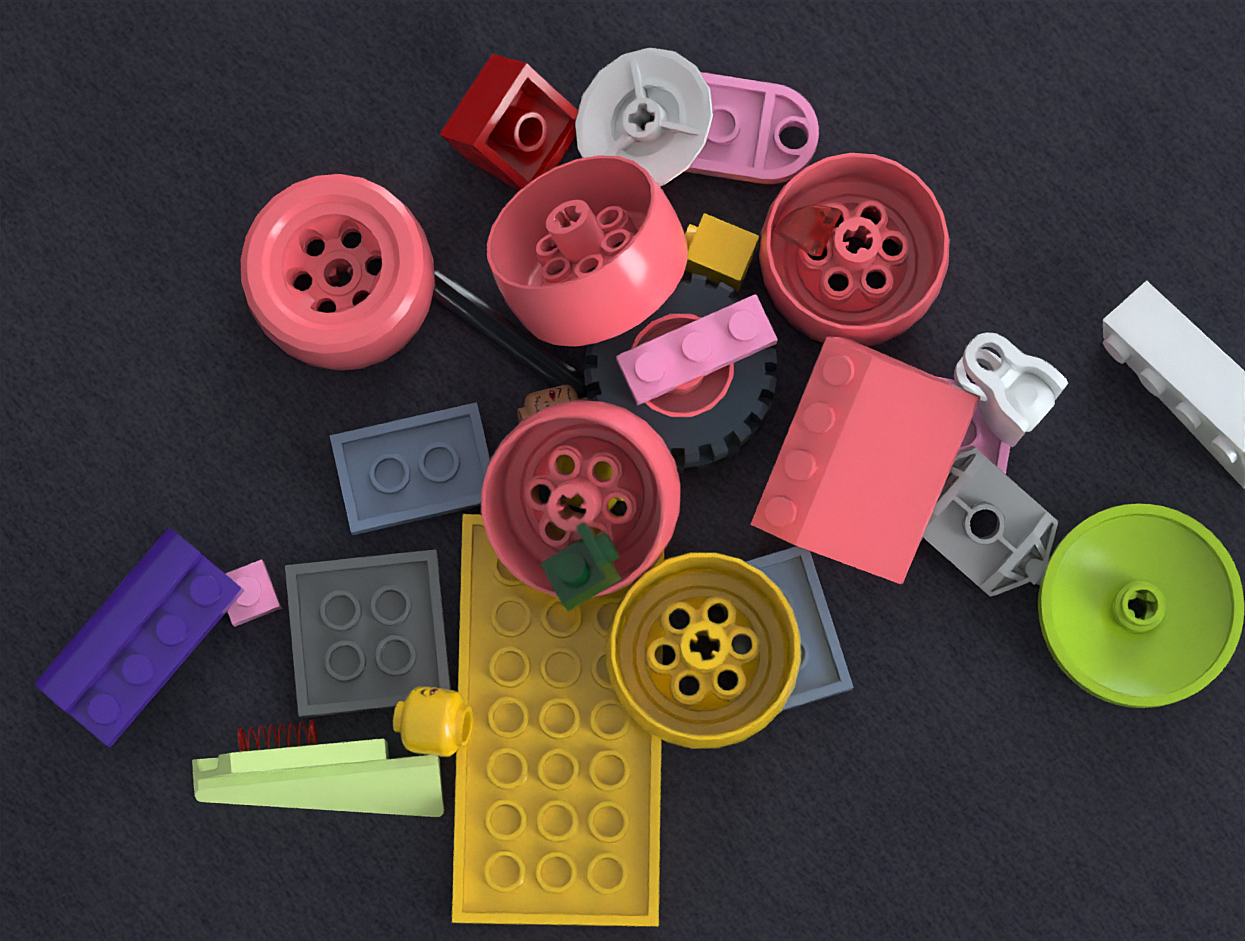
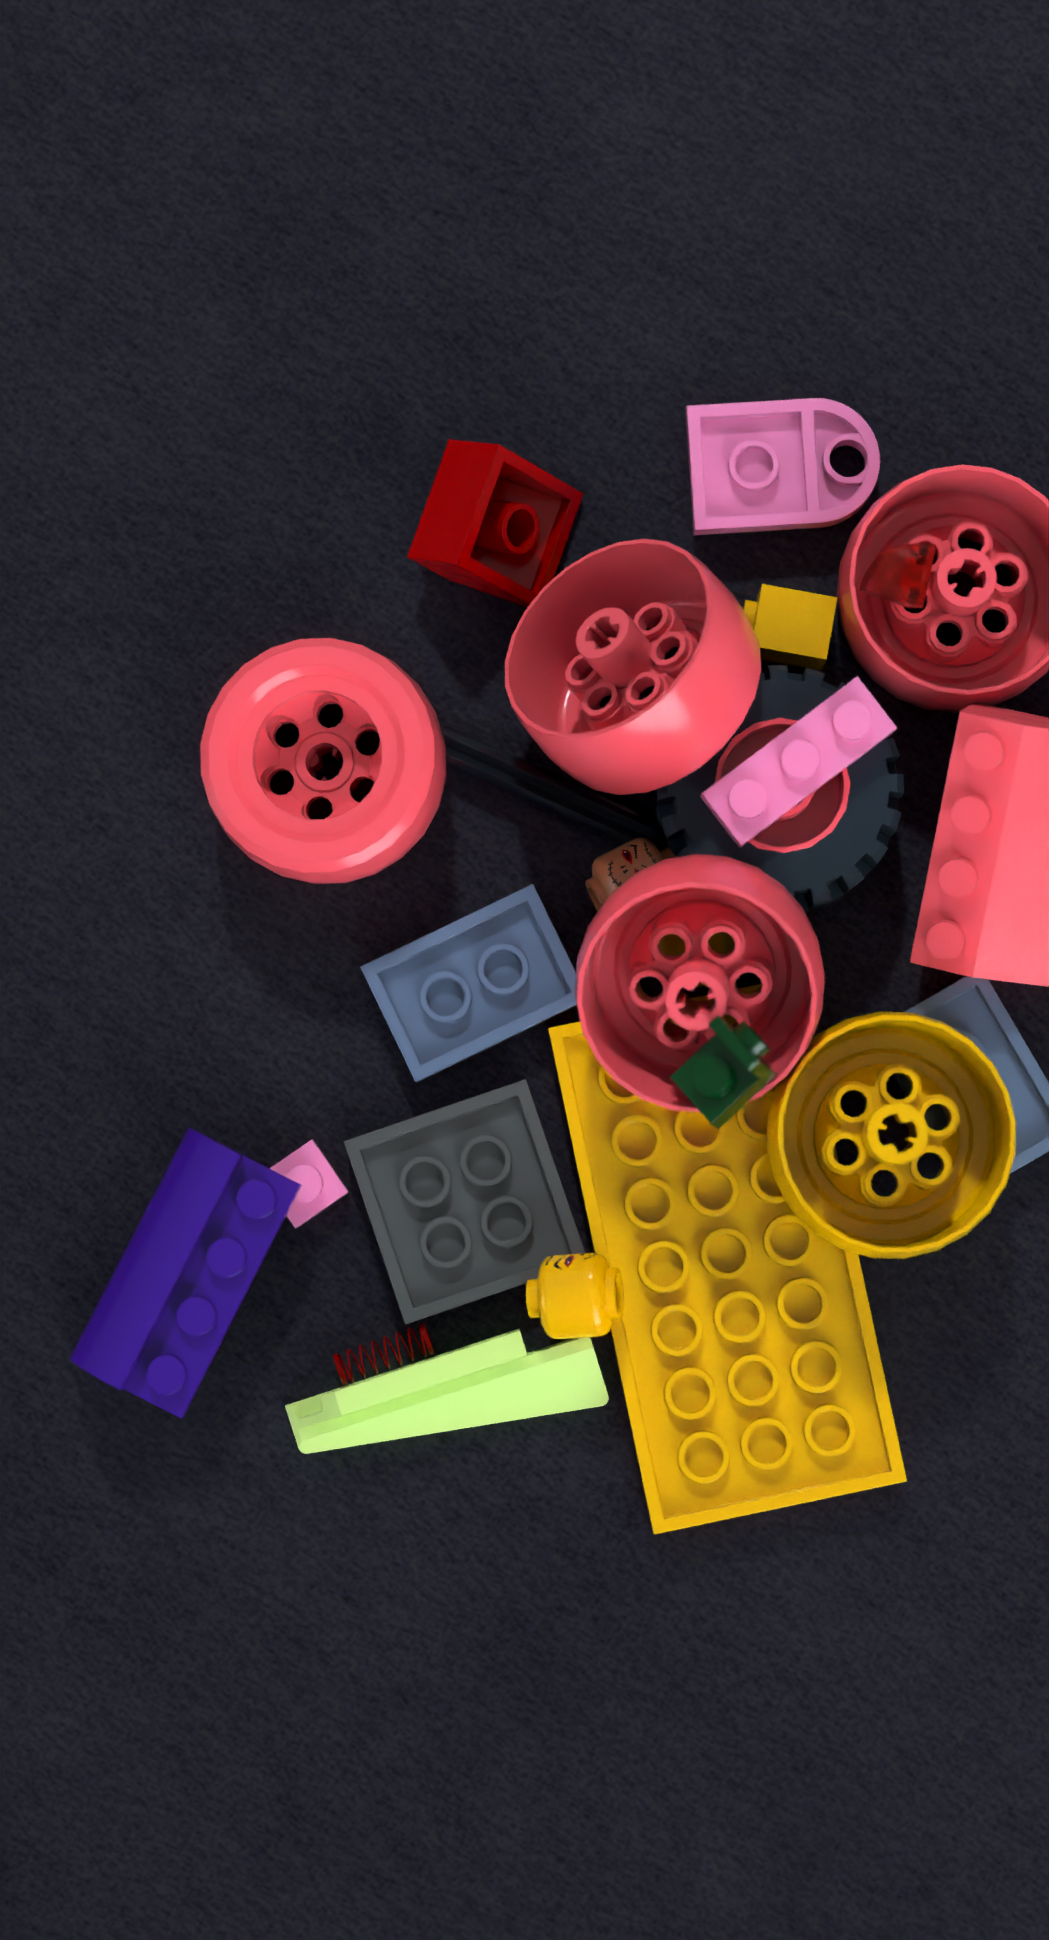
camera: 15 degrees left, 5 degrees up
white piece [575,48,713,186] -> none

